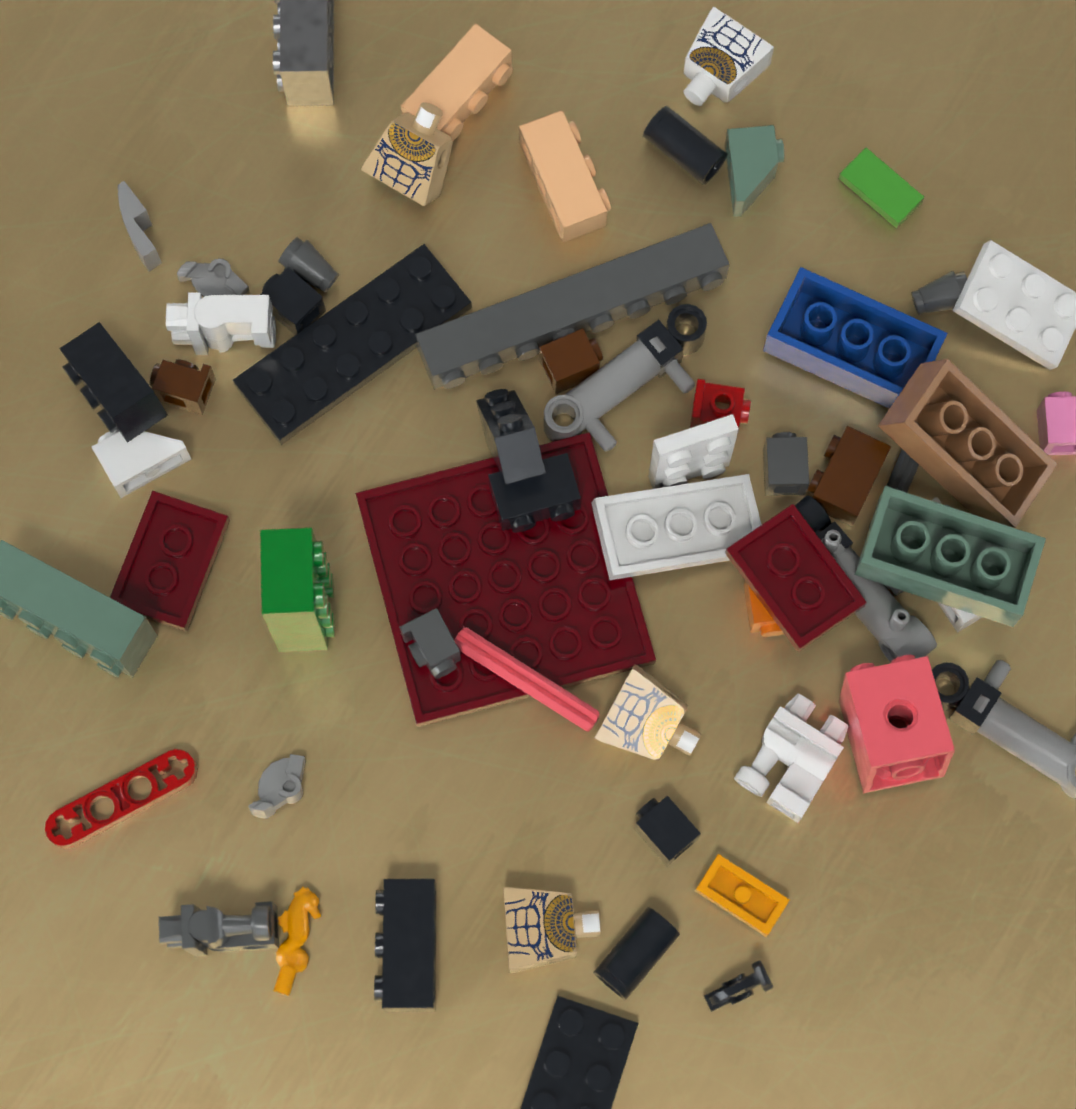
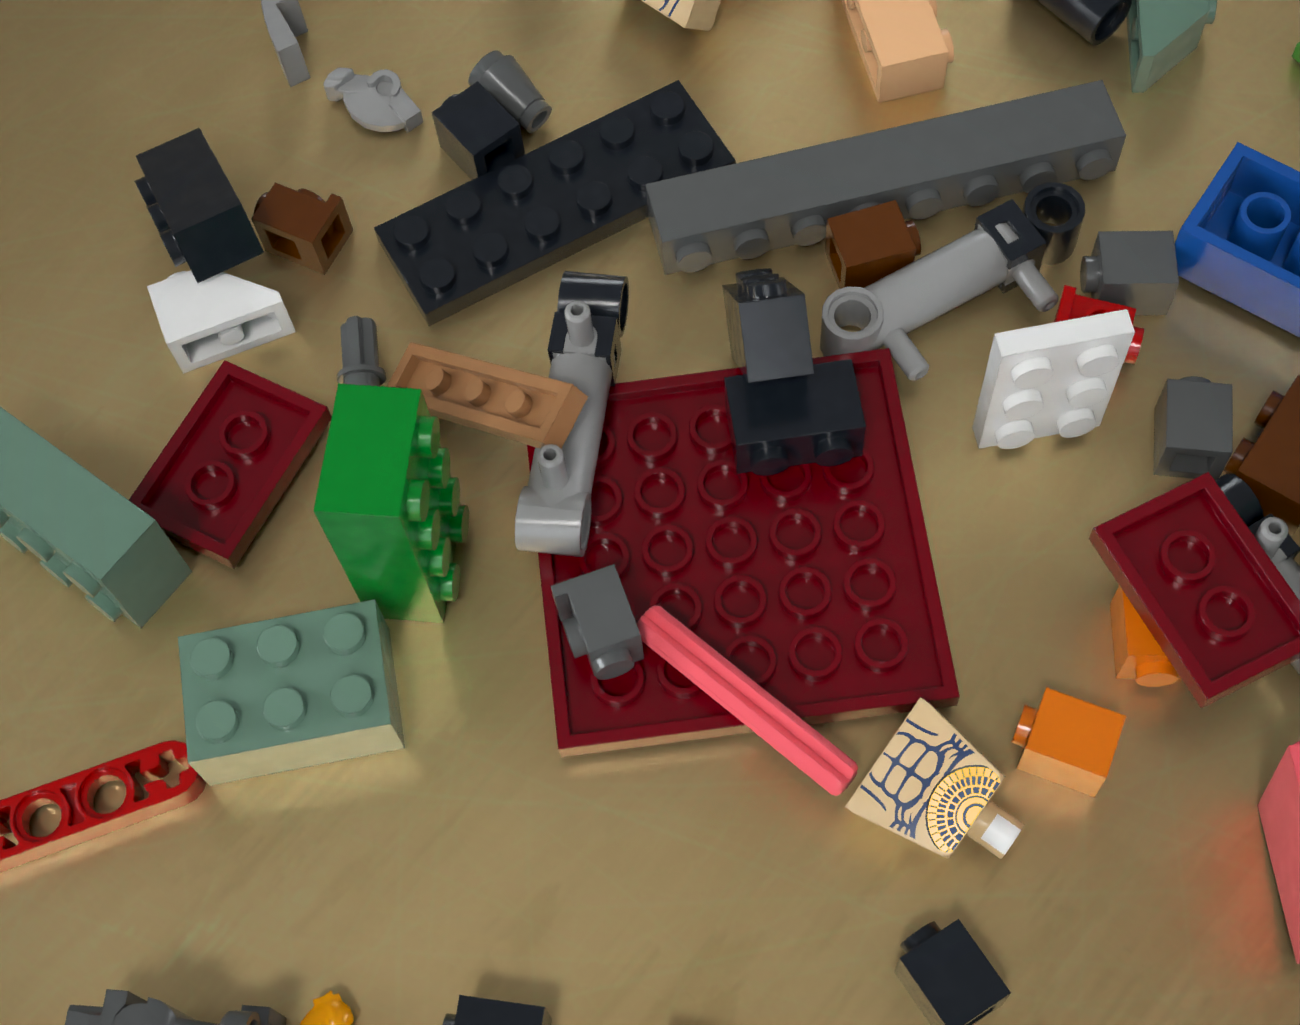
camera: 15 degrees right, 10 degrees down
white hips [166,292,276,355] -> none
light grey piece [249,754,306,819] -> none
white plate [591,474,762,580] -> none
white hips [734,693,849,823] -> none
none -> sand green brick [178,599,405,786]
none -> dark grey axle [337,316,386,386]
none -> medium nougat plate [386,342,588,449]
none -> light grey piece [515,271,629,557]
none -> orange brick [1011,687,1126,798]
none -> dark grey brick [1080,231,1179,315]

